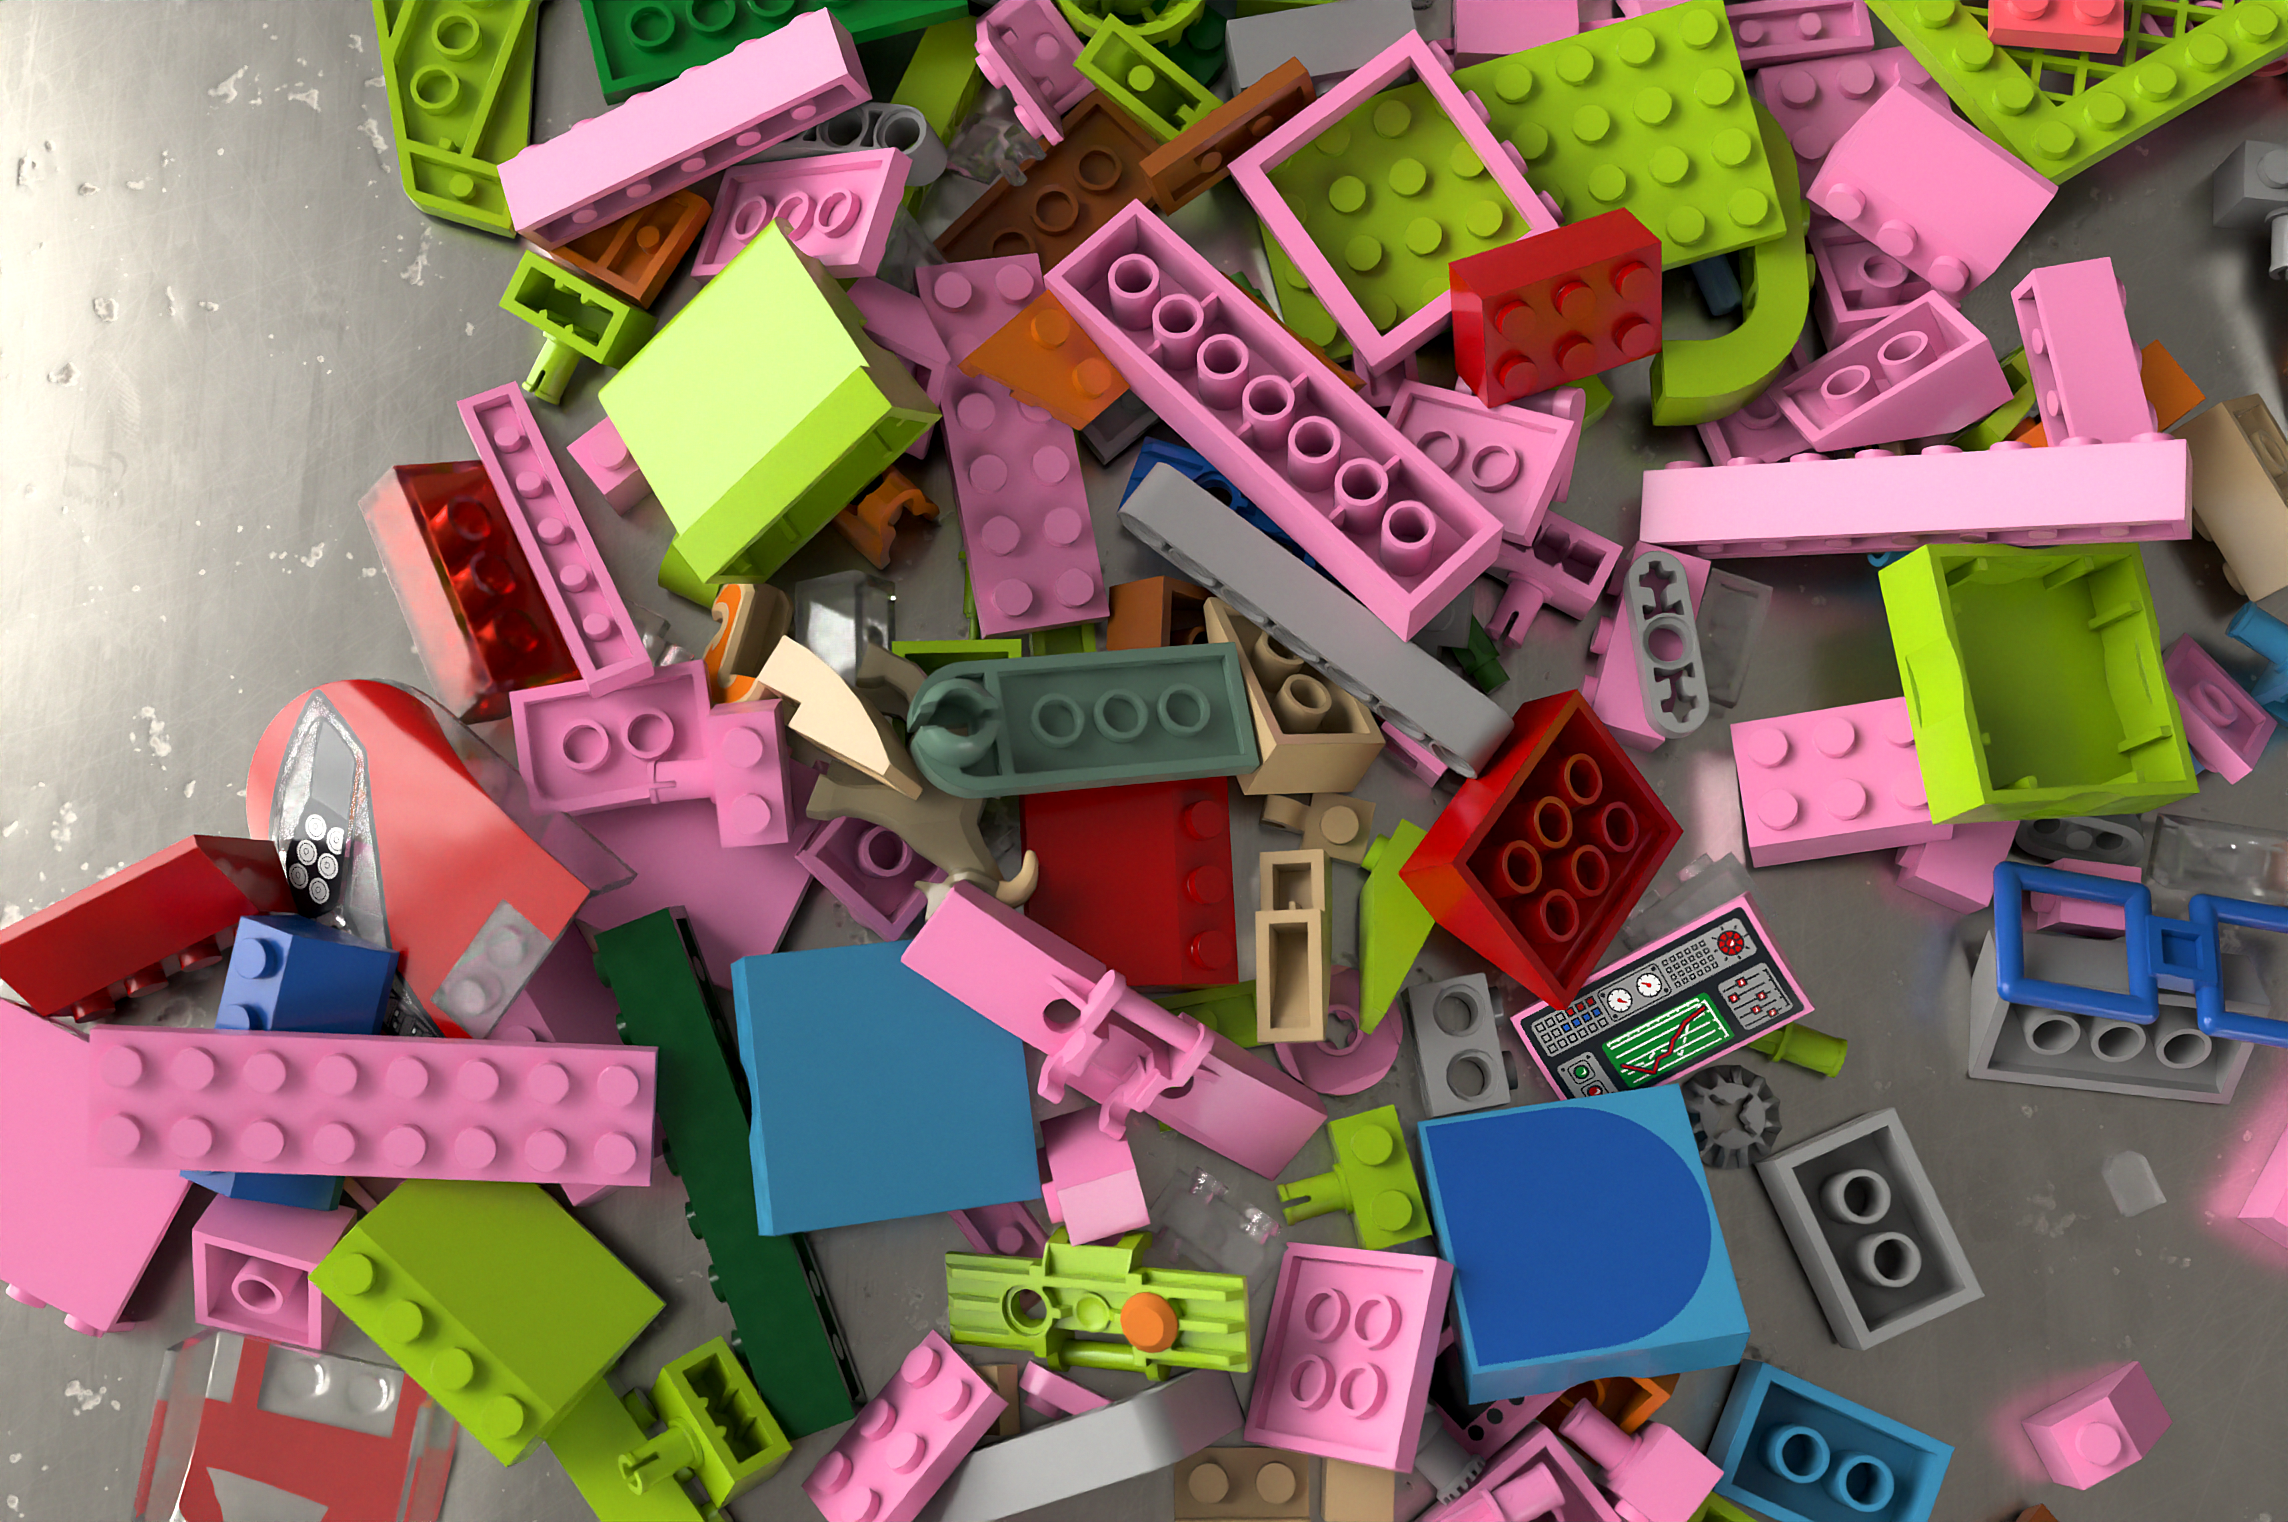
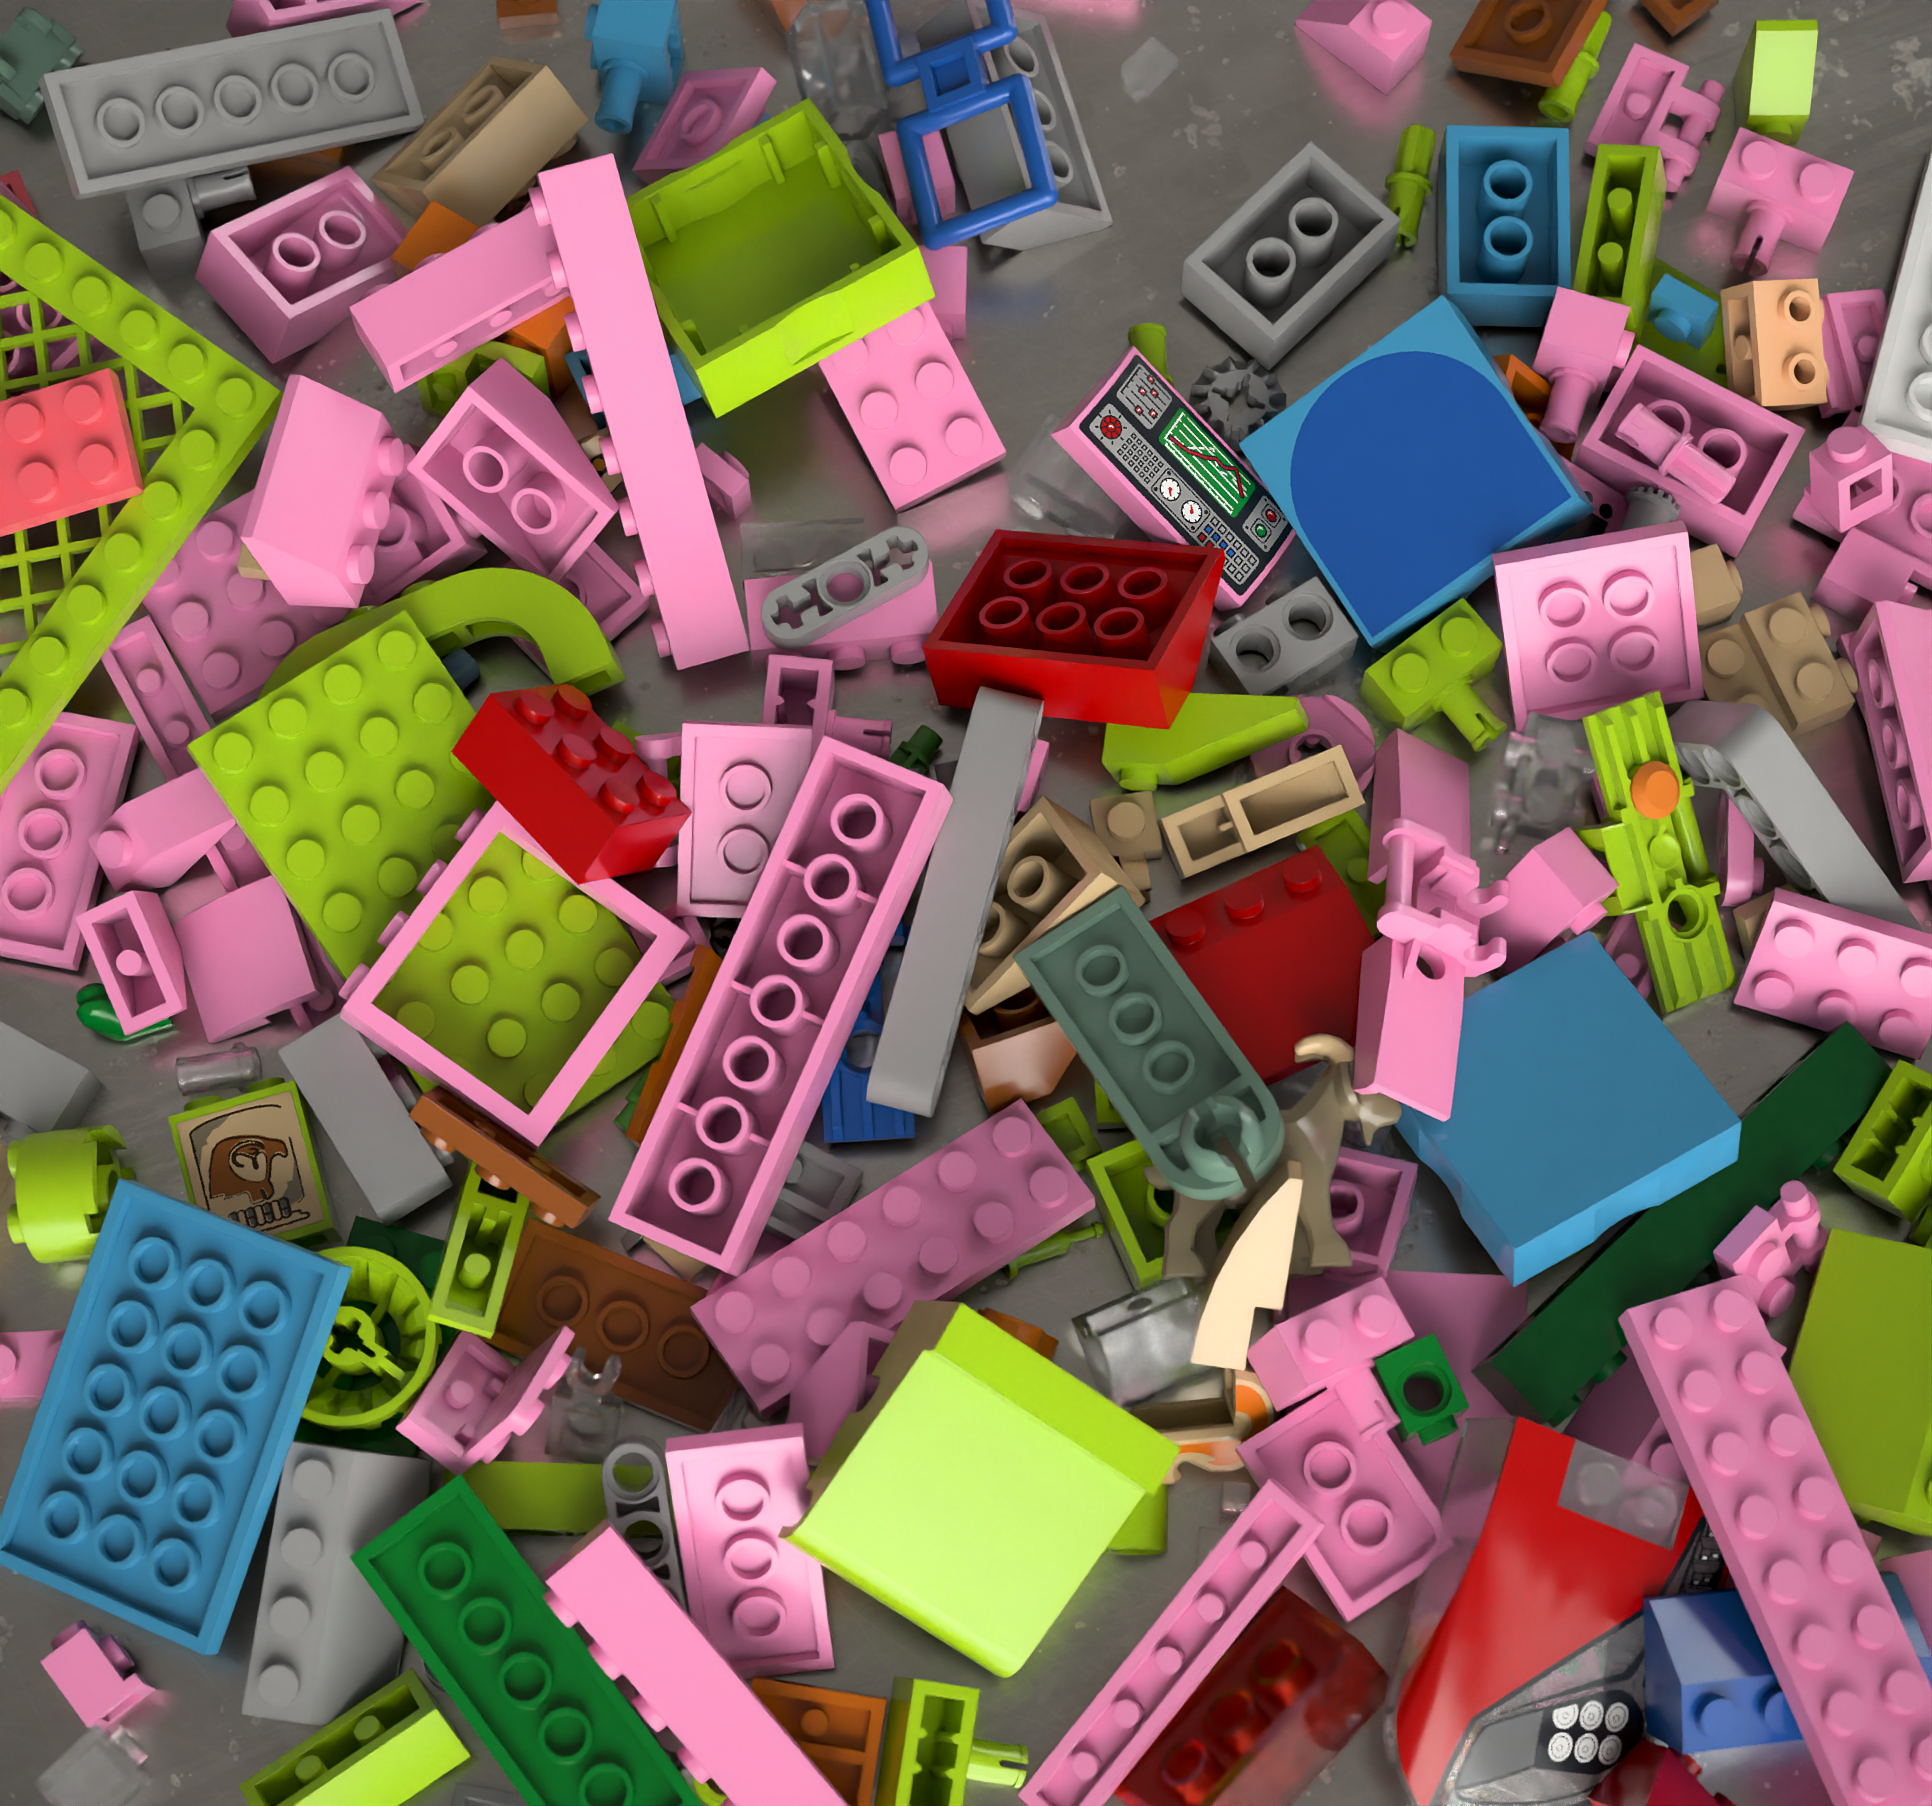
camera: 110 degrees left, 5 degrees down
bright pink brick [566,416,653,517] -> none
orange wing [957,289,1131,431] -> none
none -> bright pink slope [195,166,409,364]
none -> bright pink plate [695,443,752,521]
none -> green brick [1371,1333,1470,1446]
none -> lime axle [1384,124,1437,246]
none -> bright pink plate [1713,1181,1827,1324]

